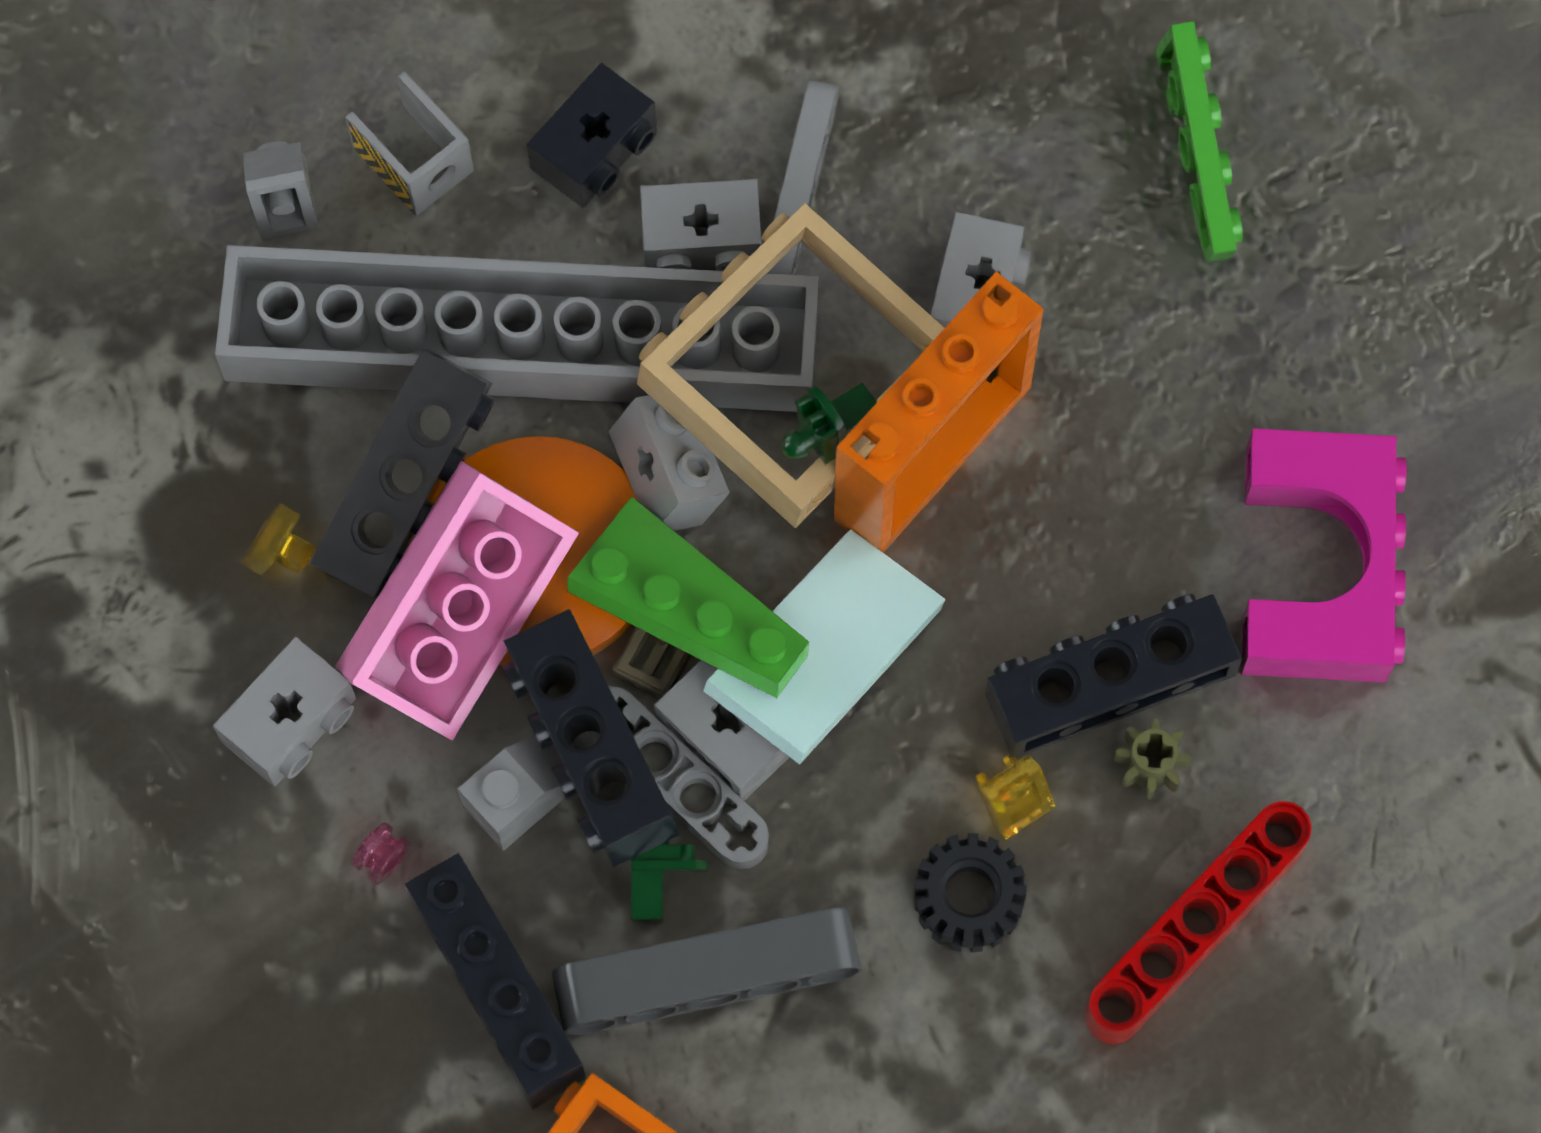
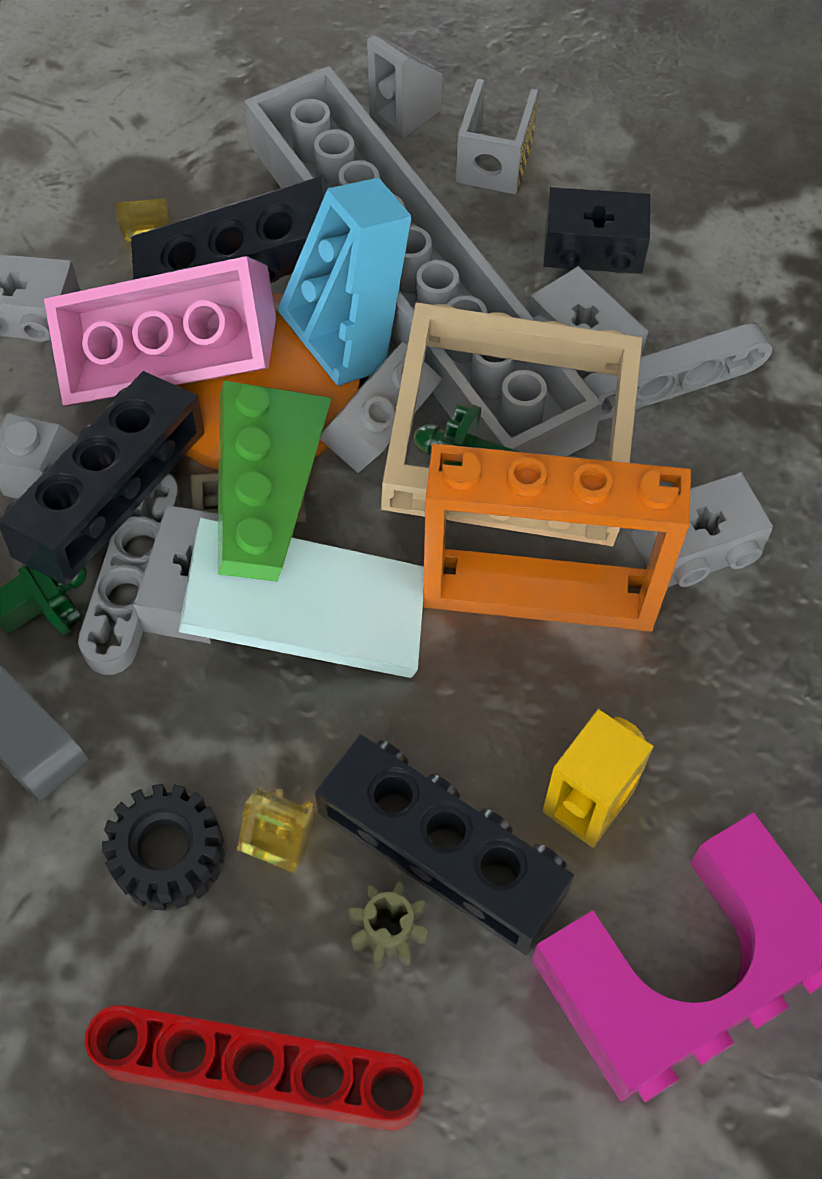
camera: 55 degrees right, 10 degrees down
none -> medium azure wedge [277,177,412,386]
none -> yellow brick [542,709,653,848]

